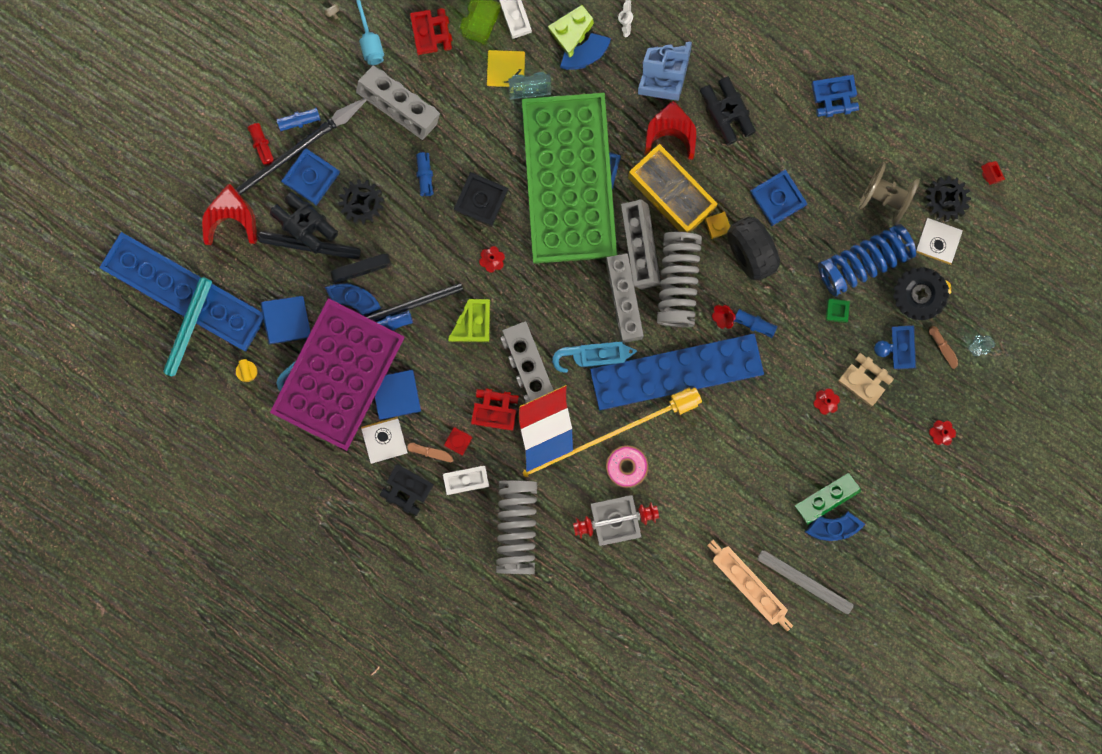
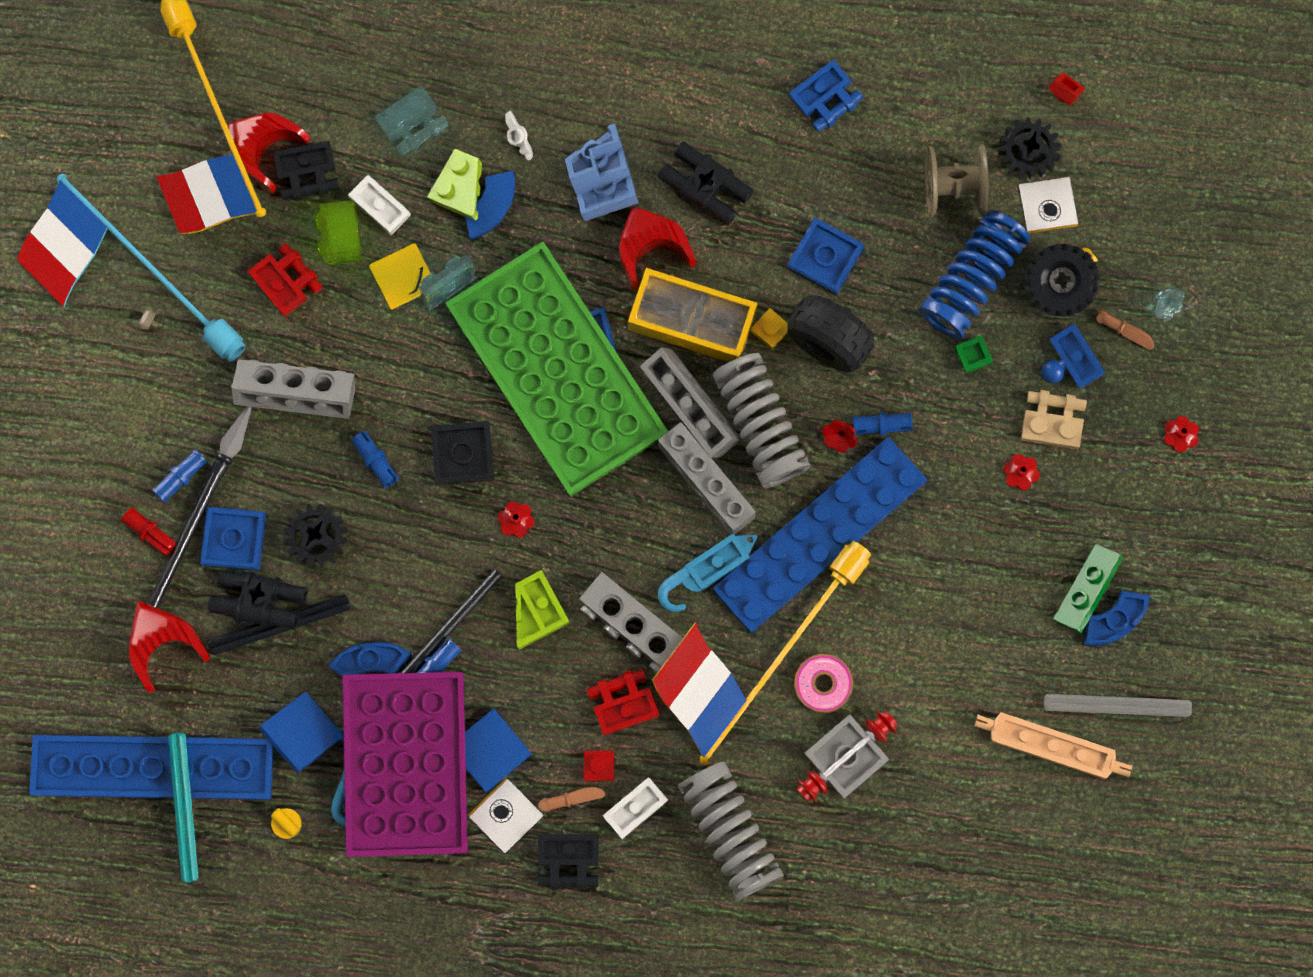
camera: 25 degrees left, 5 degrees down
black beam [330,254,392,283] -> none

